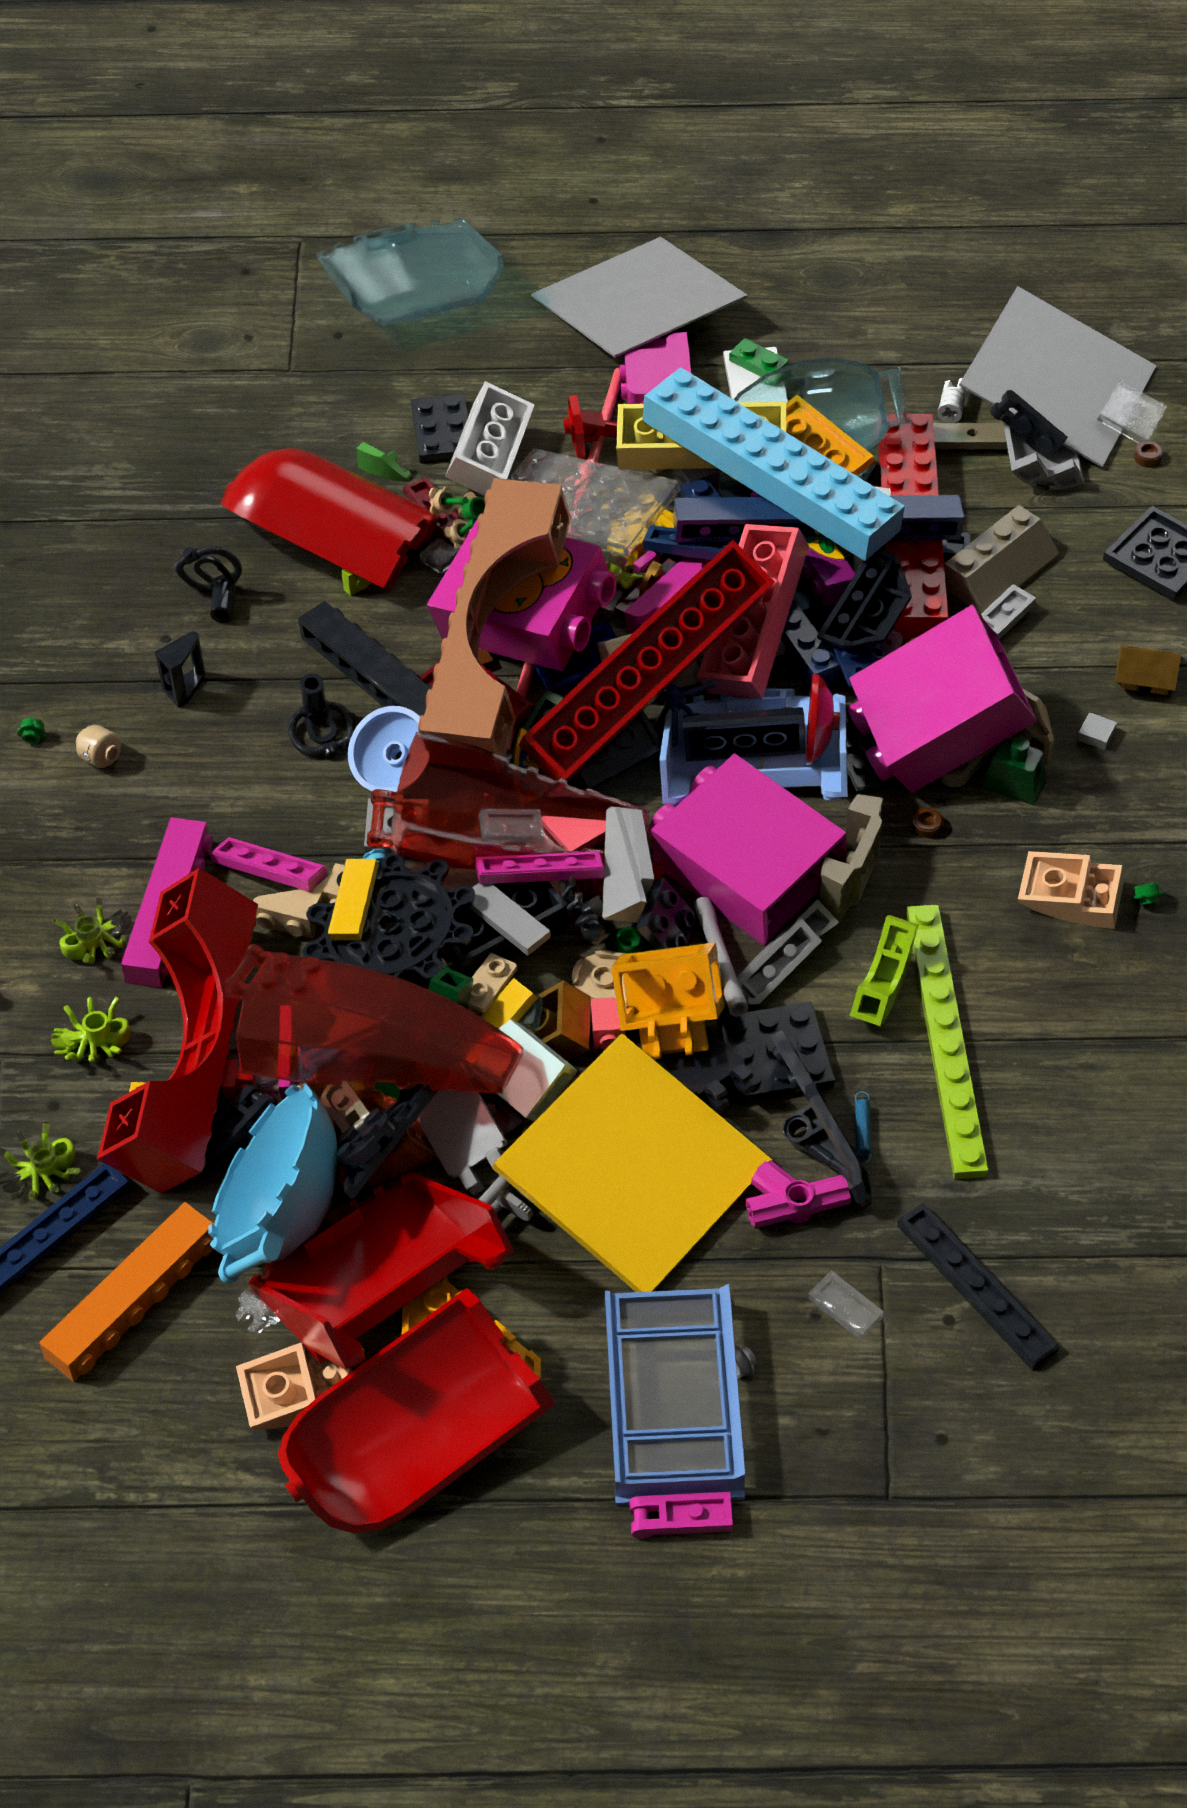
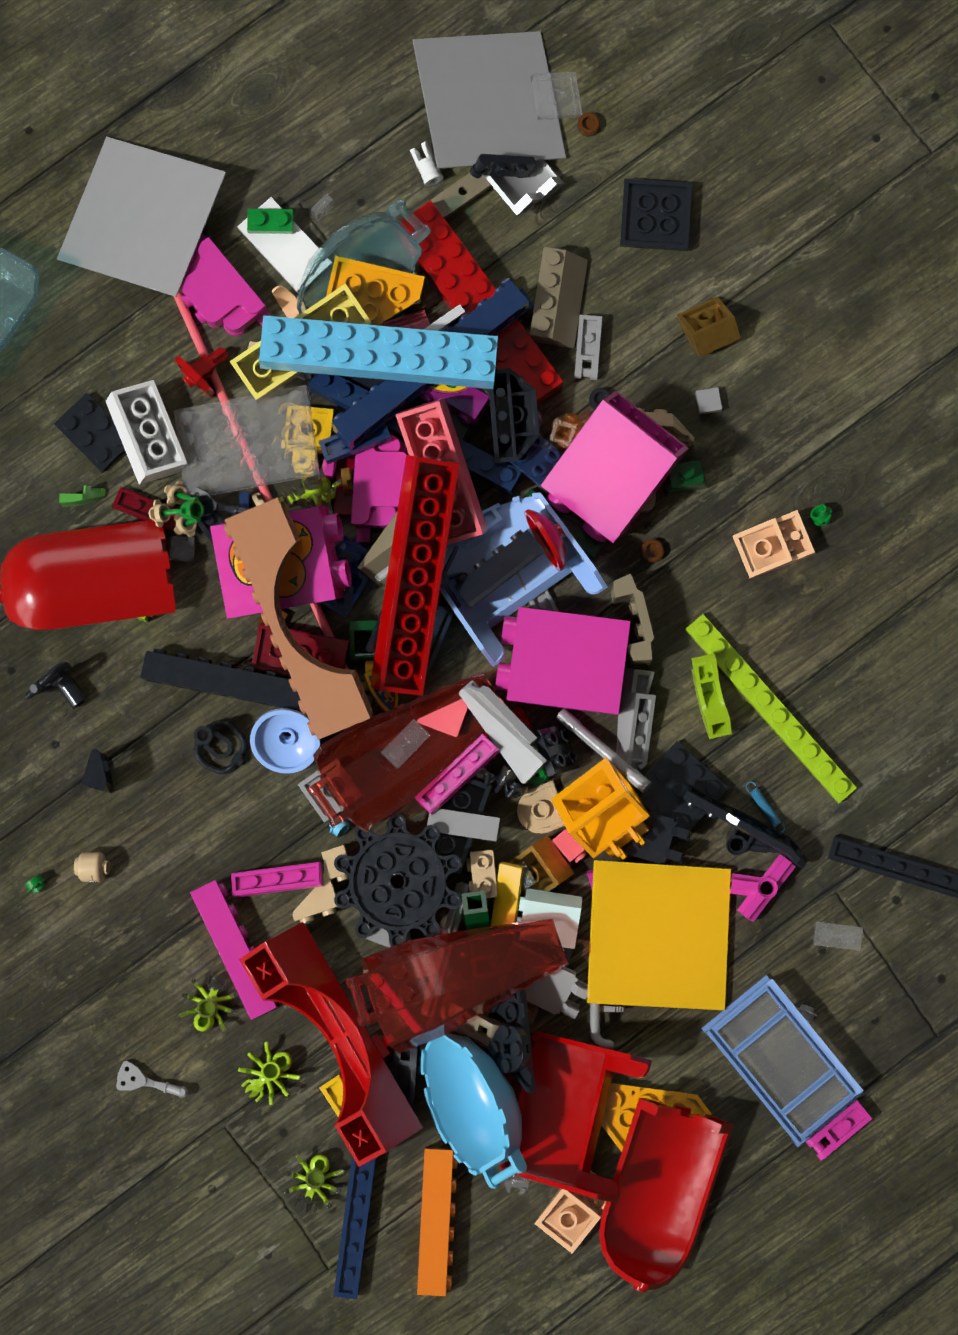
camera: 35 degrees left, 30 degrees up
yellow tile [328,859,379,940] -> none

